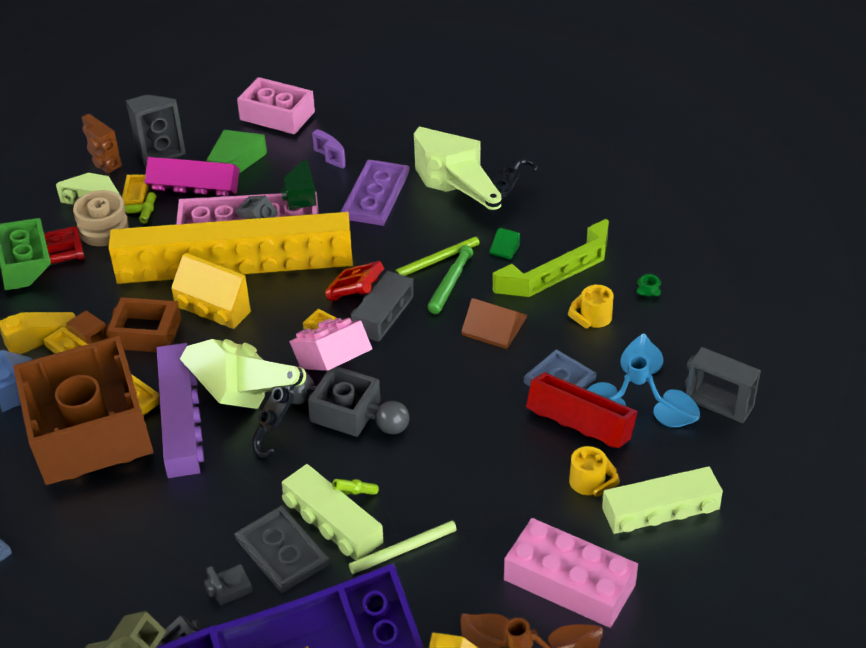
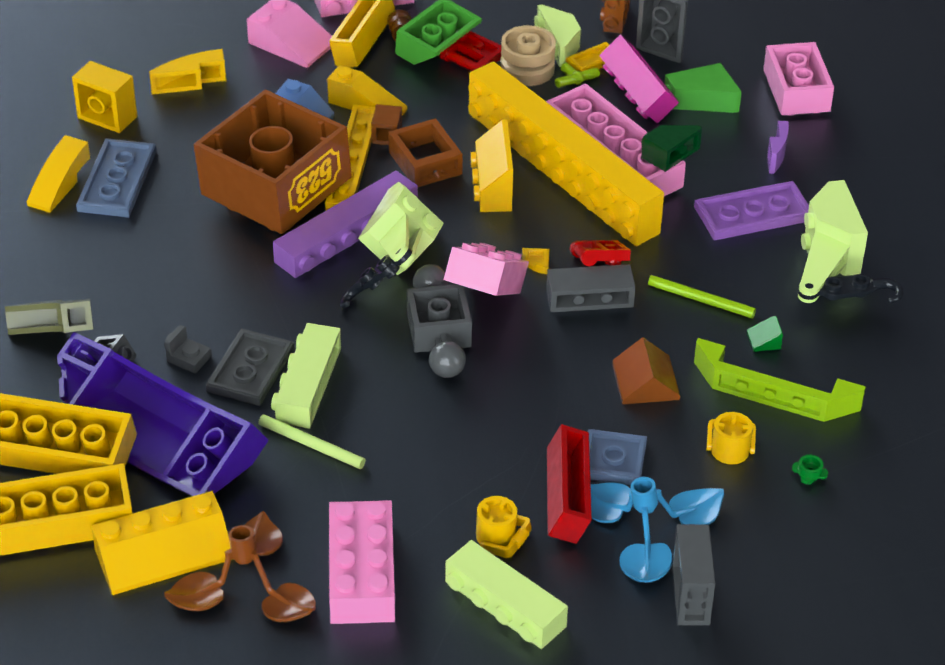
camera: 55 degrees right, 0 degrees up
dark grey bracket [235,195,278,219] -> none
lime piece [332,479,379,495] -> none
bright green piece [427,245,473,314] -> none

